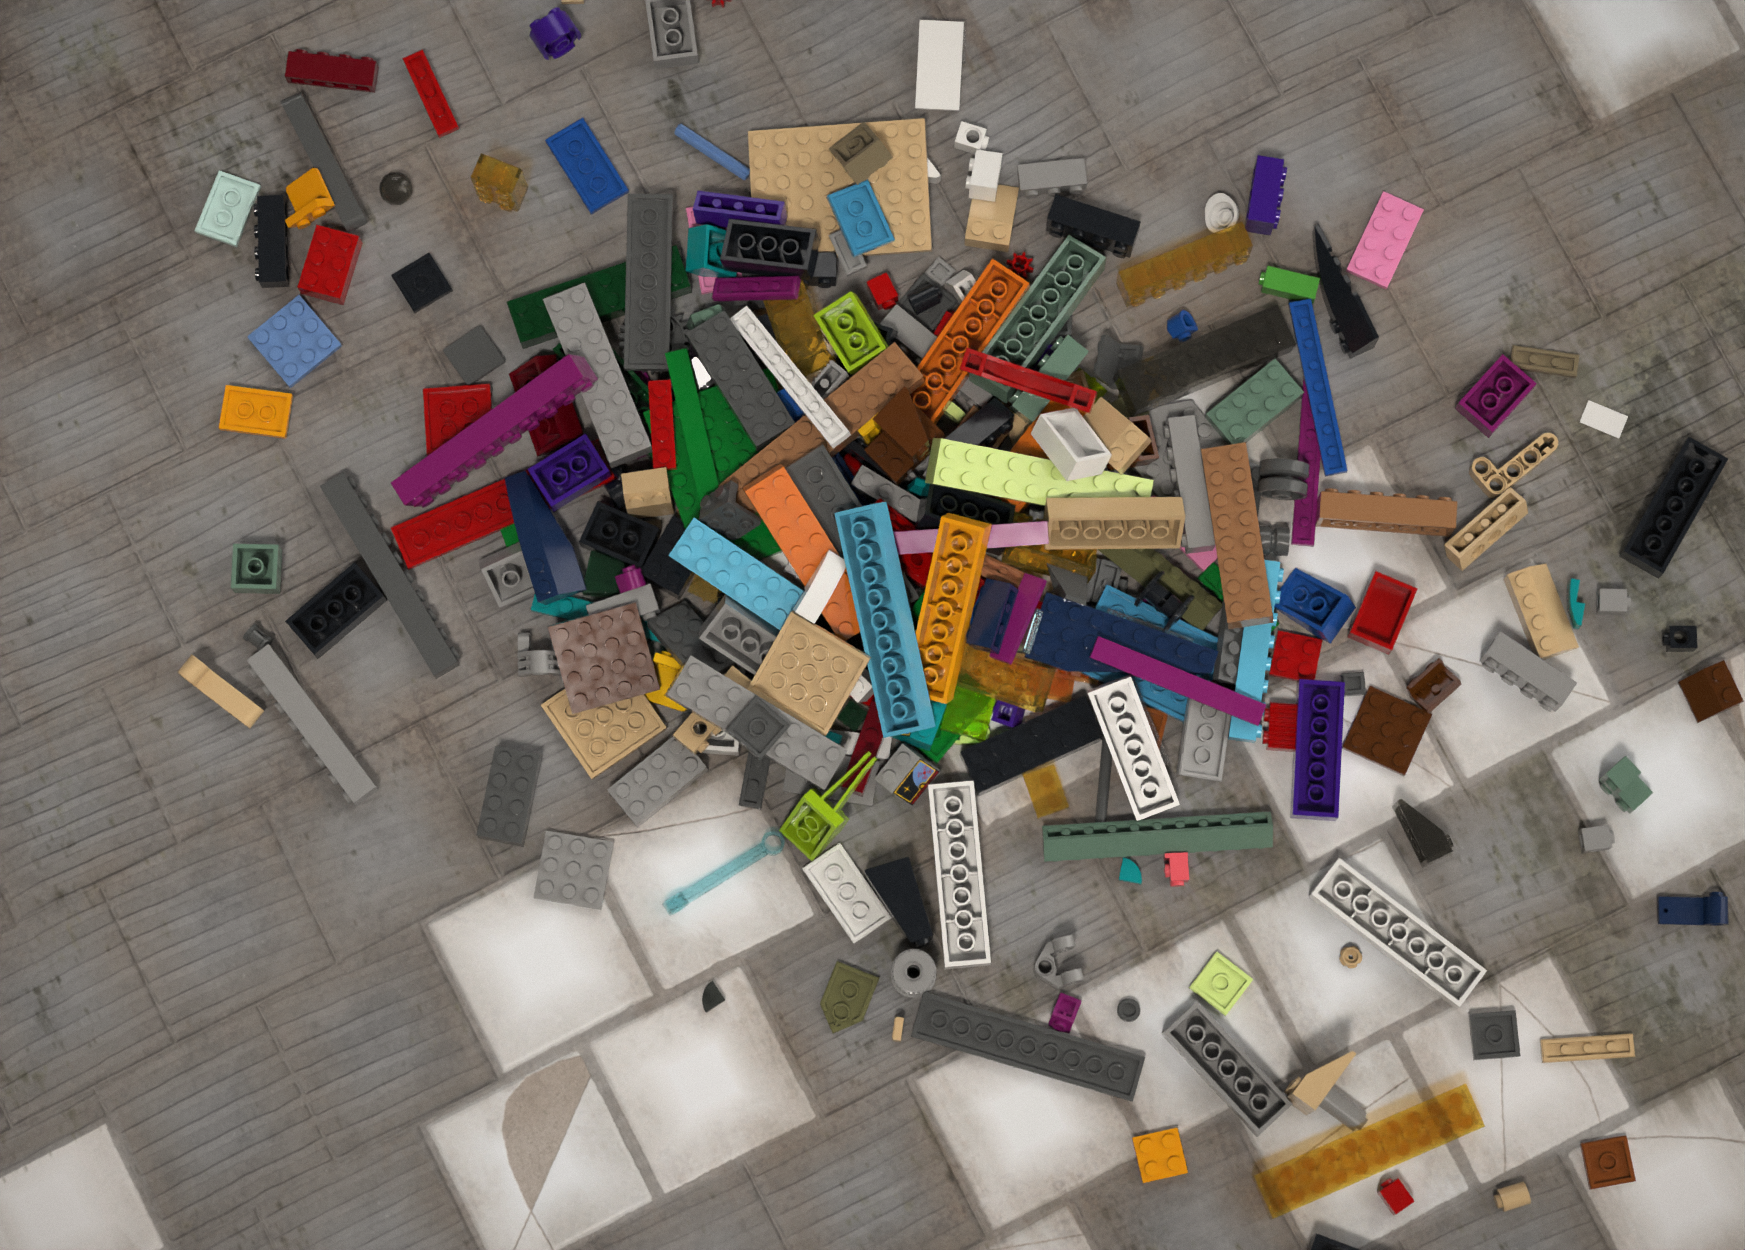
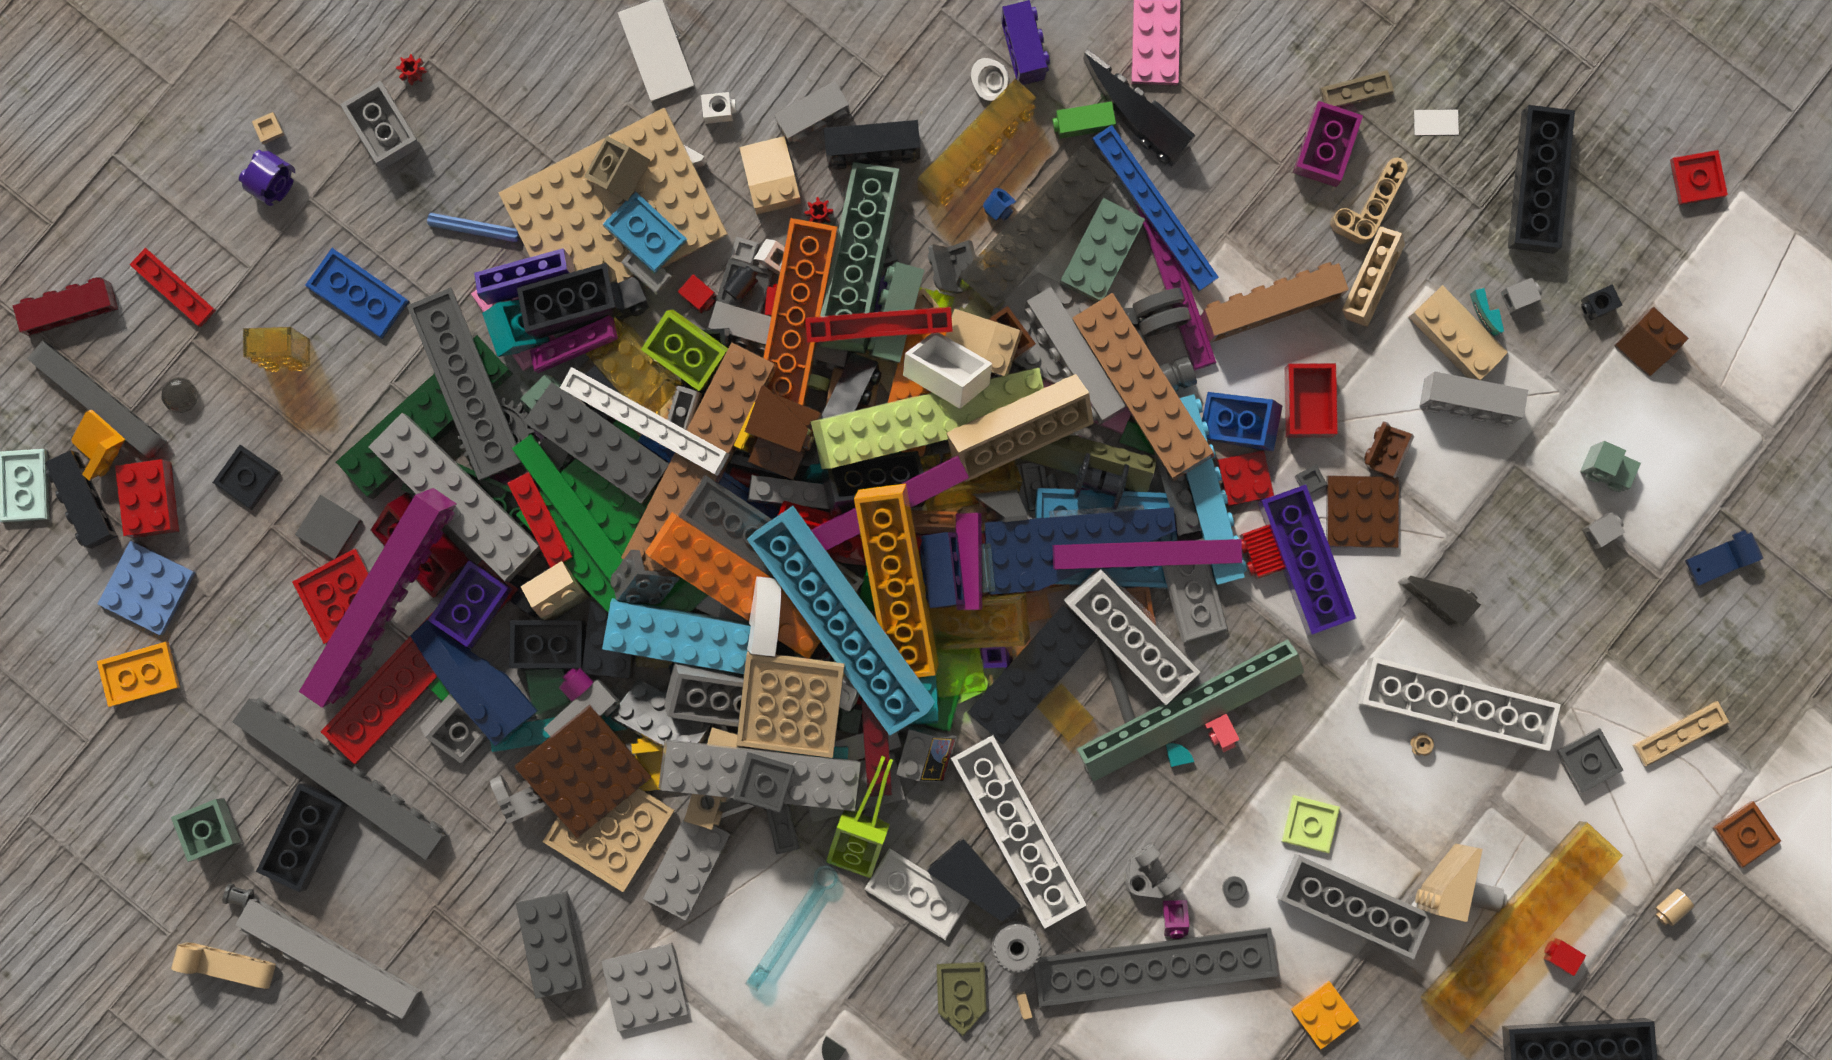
camera: 25 degrees left, 5 degrees up
white brick [965,149,1003,202] -> none

